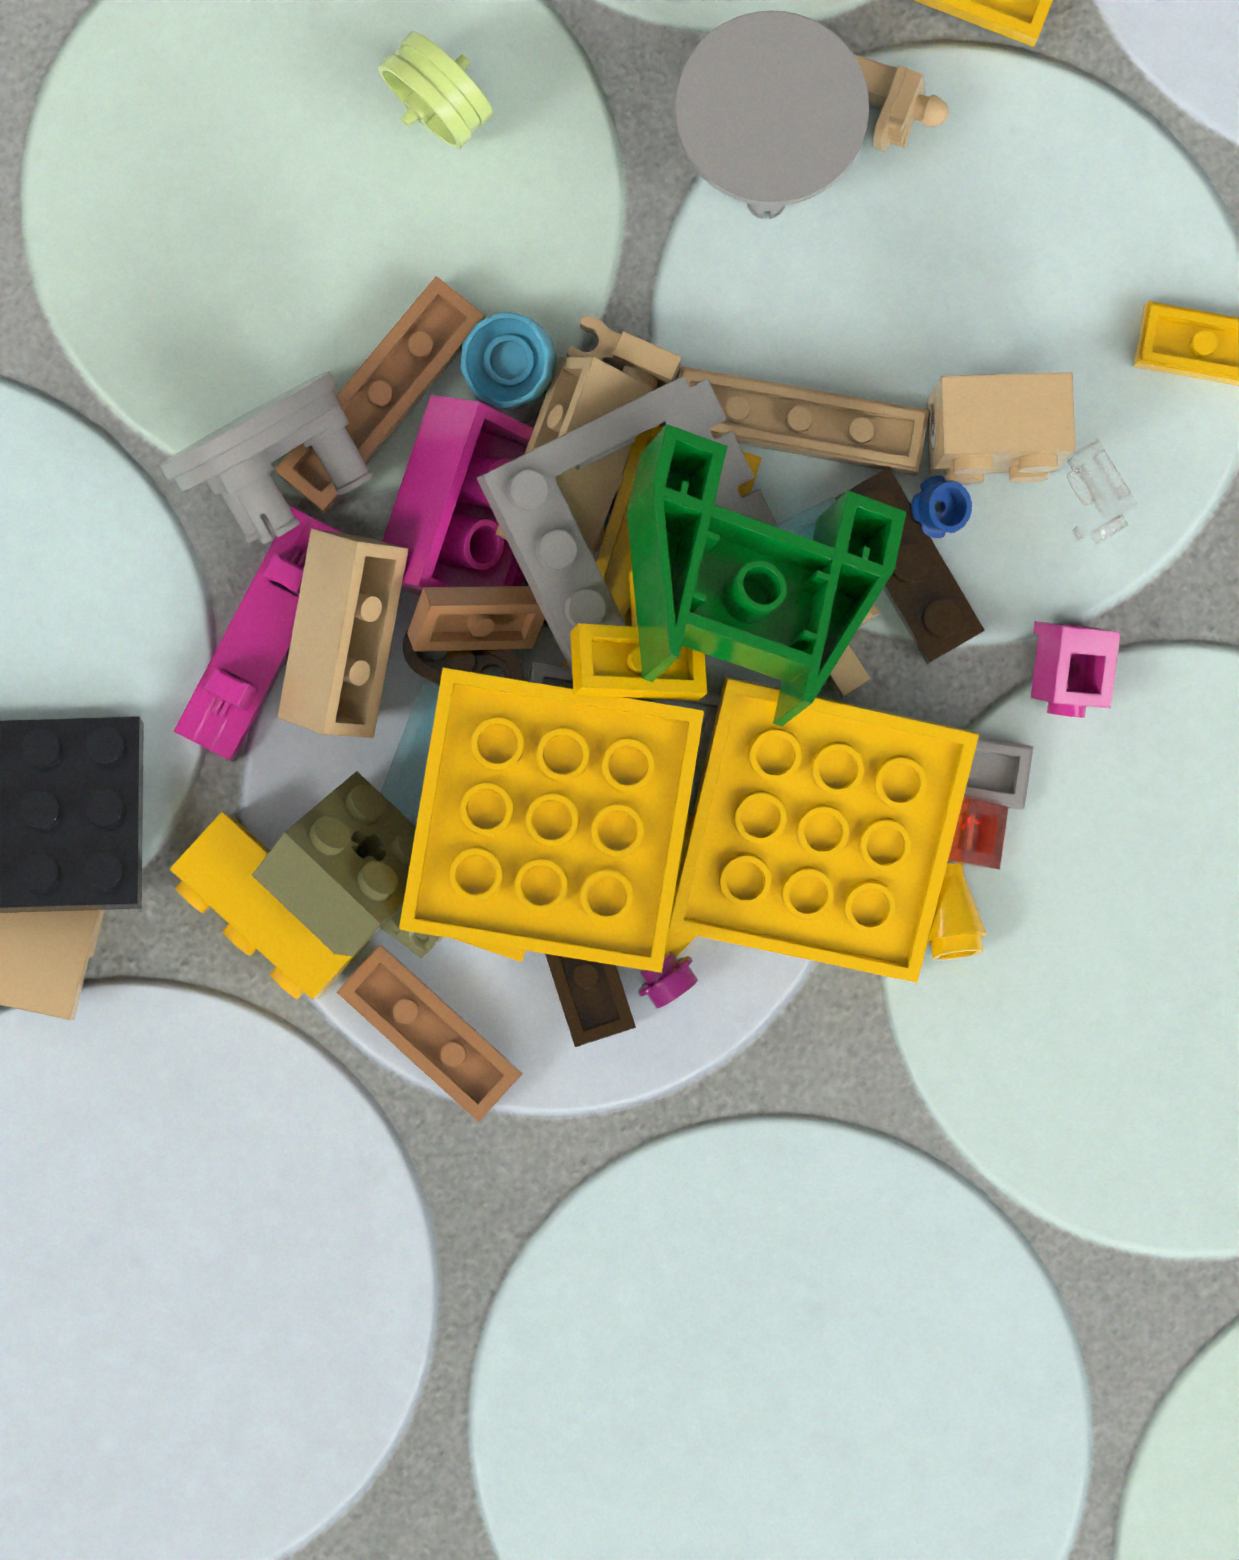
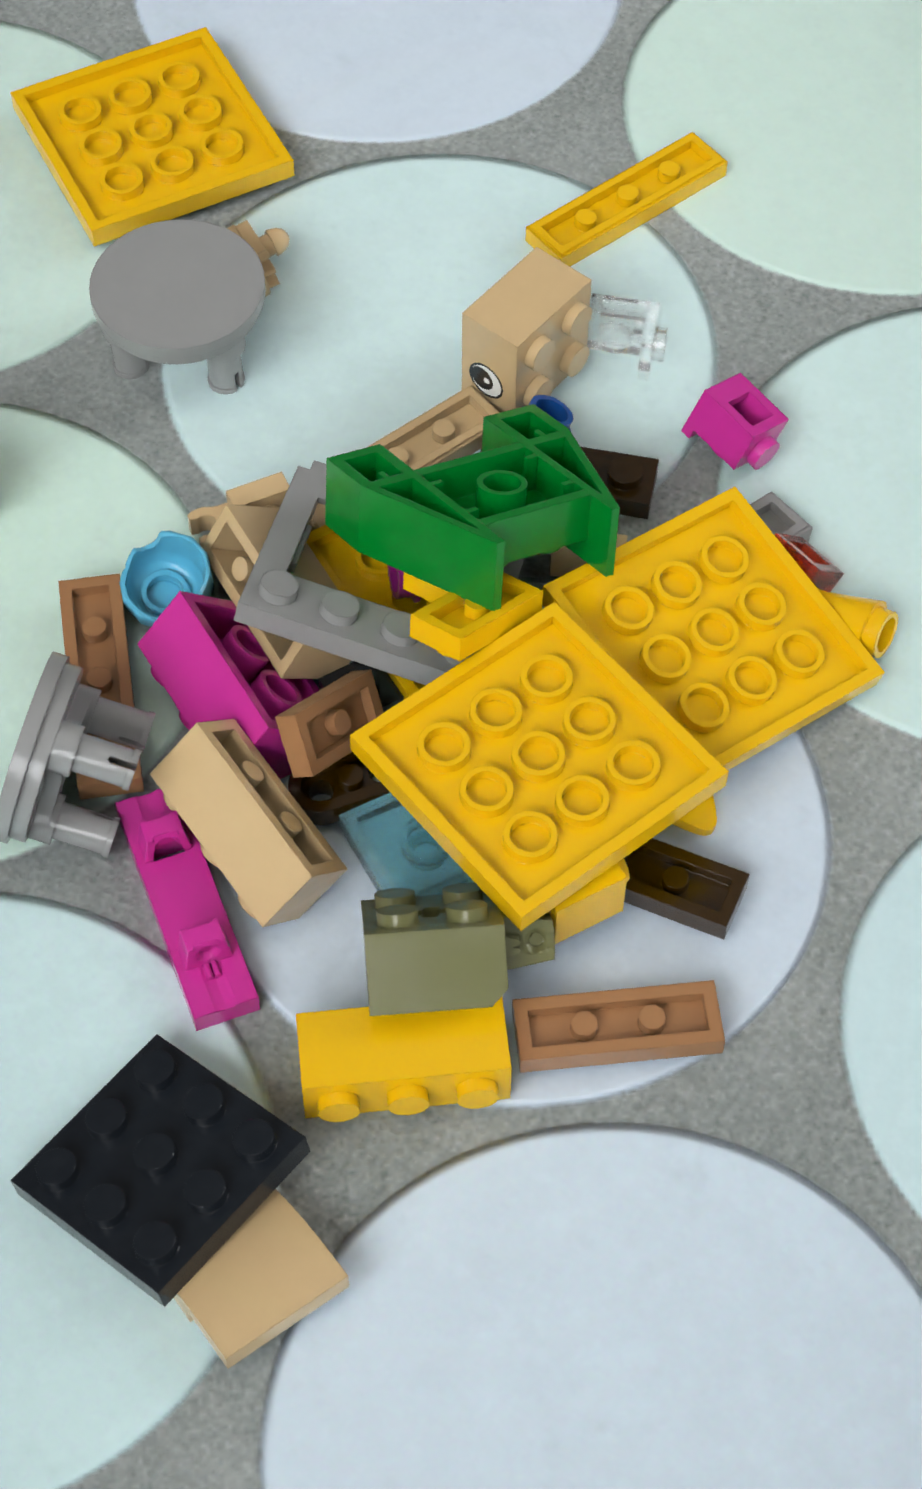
camera: 45 degrees left, 30 degrees down
magenta plate [638,951,698,1009] -> none

